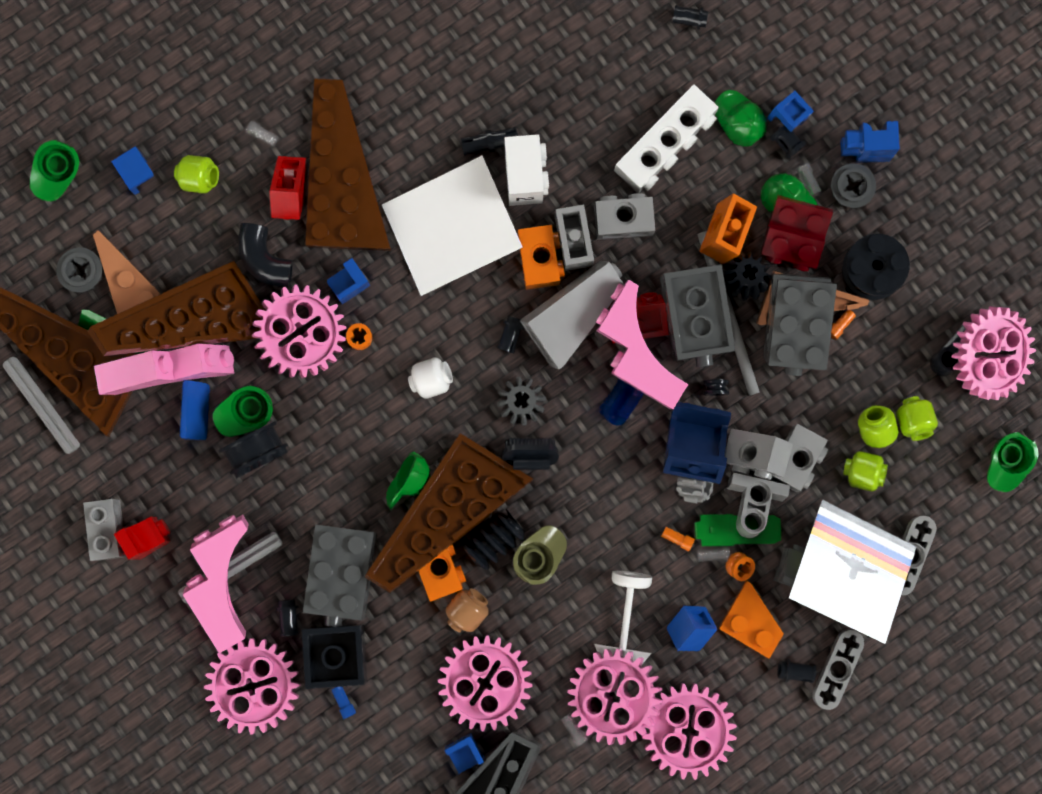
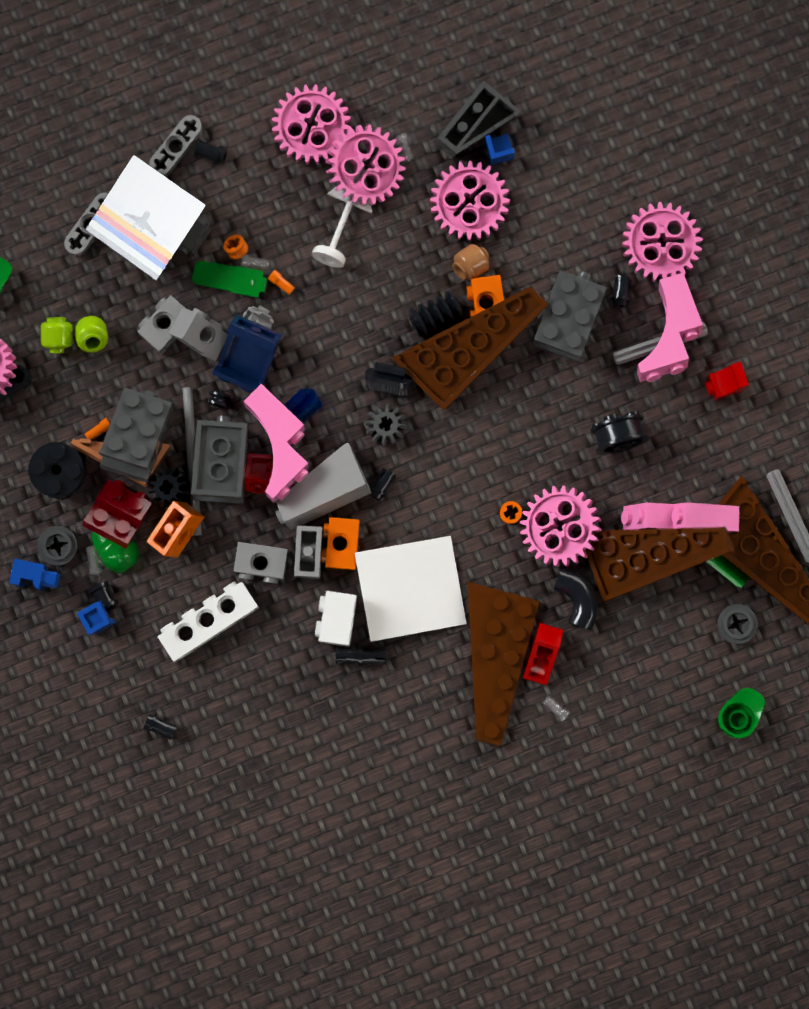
camera: 160 degrees left, 0 degrees up
light grey brick [83,499,126,561] -> none
nougat wing [93,230,161,314] -> none
blue panel [111,146,154,195] -> none
lime head [174,155,219,194] -> none
blue slope [180,380,210,441] -> none
green piece [213,386,273,437] -> none
black brick [302,624,367,689] -> none
blue panel [327,258,370,304] -> none
blue piece [331,687,356,719] -> none
green piece [386,452,431,510] -> none
white head [408,357,453,399] -> none
olive piece [513,525,567,585] -> none
blue panel [667,606,718,651] -> none
green piece [715,90,767,147] -> none
orange wing [718,581,784,659] -> none
light grey tile [727,473,790,538] -> none
lime head [843,451,888,492] -> none

